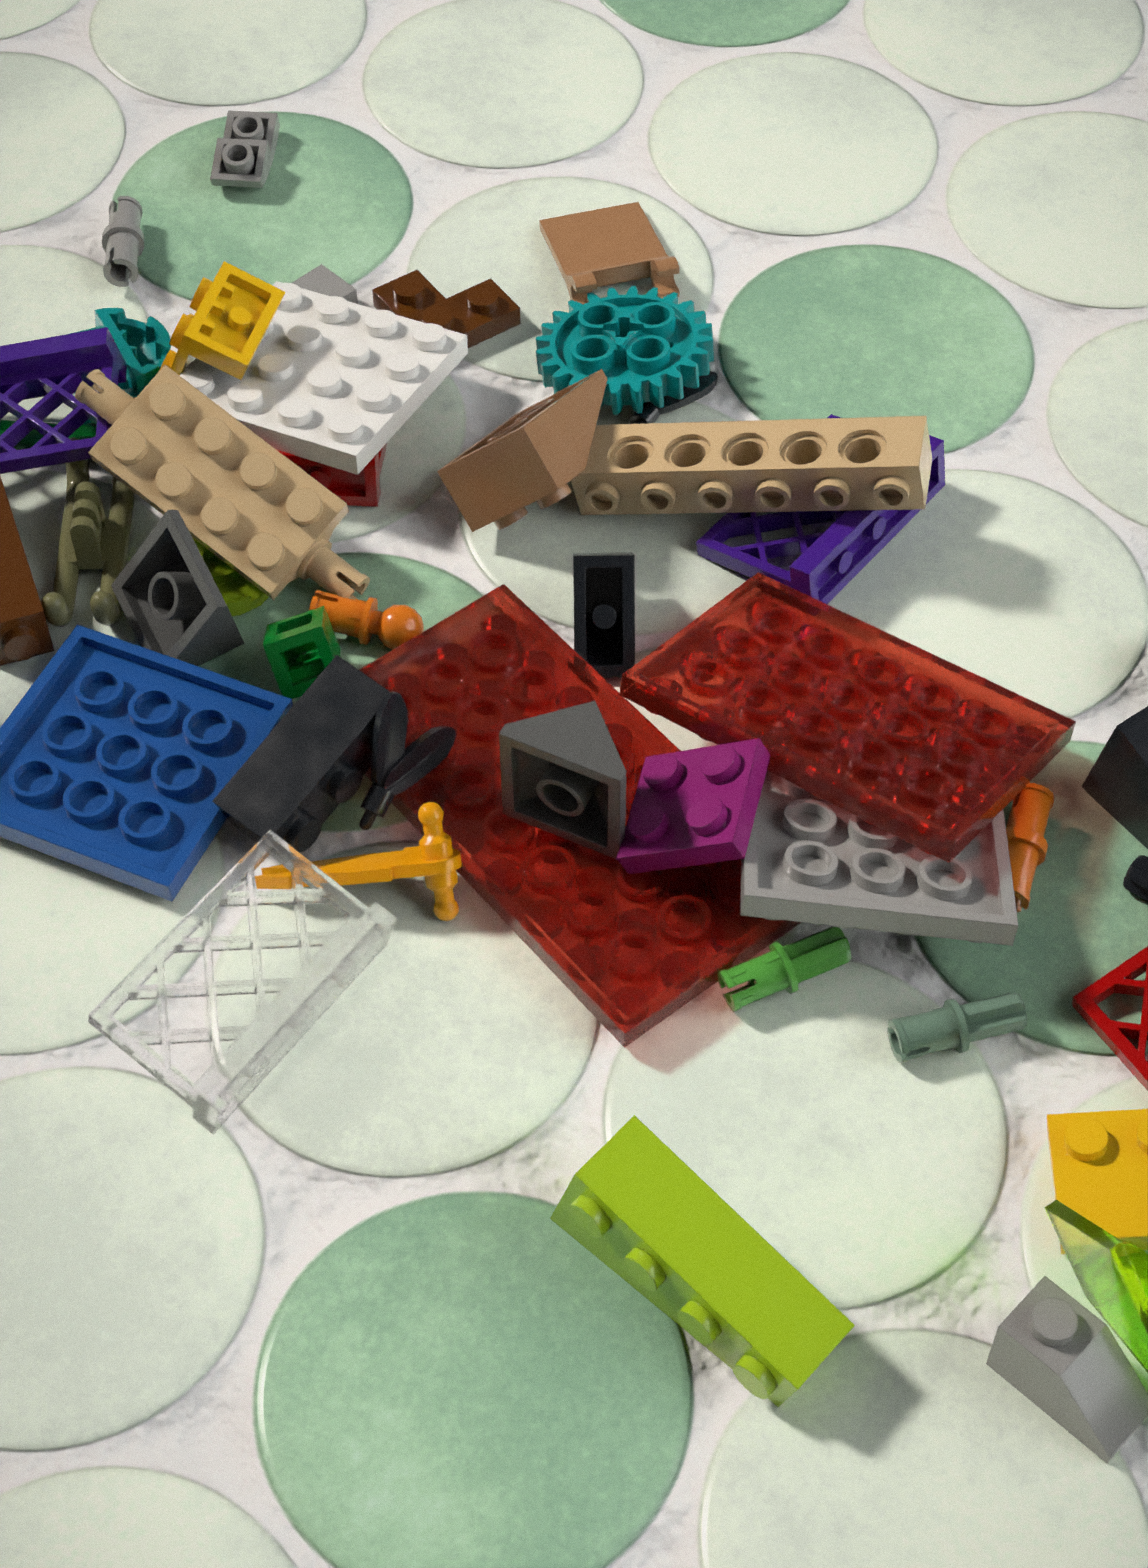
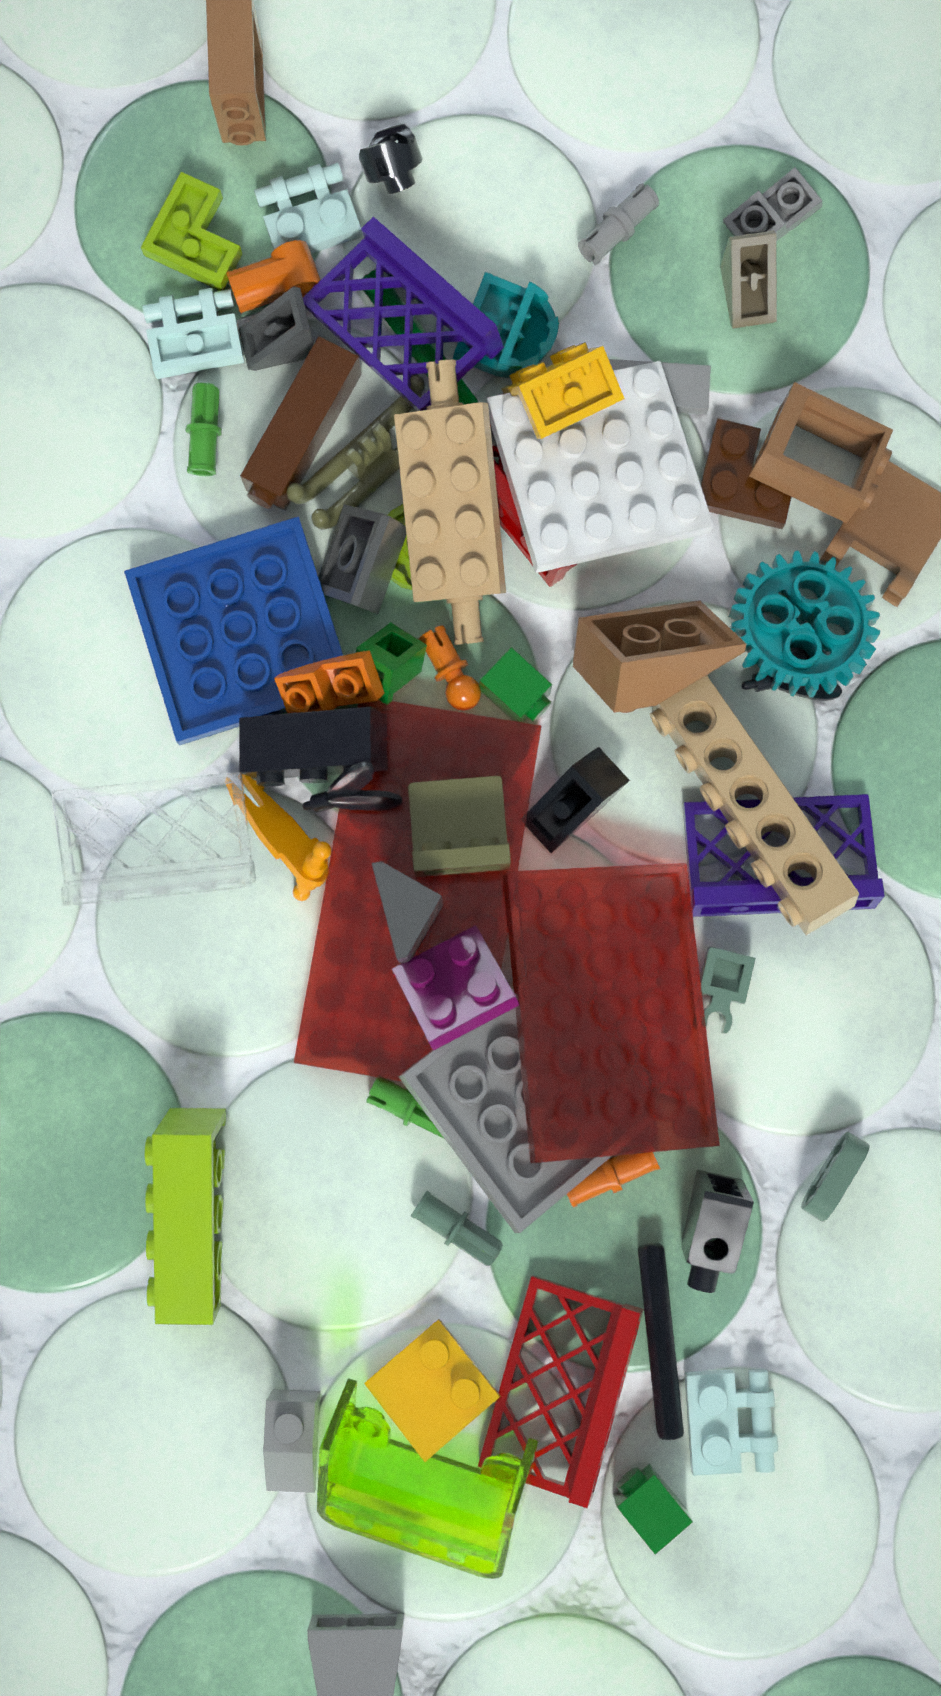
camera: 50 degrees right, 30 degrees up
none -> orange slope [274,650,385,714]
none -> olive bracket [408,776,511,877]
none -> green brick [480,647,552,727]
none -> sand green plate [697,947,756,1033]
none -> dark tan slope [720,230,777,329]
none -> medium nougat window [749,382,893,523]

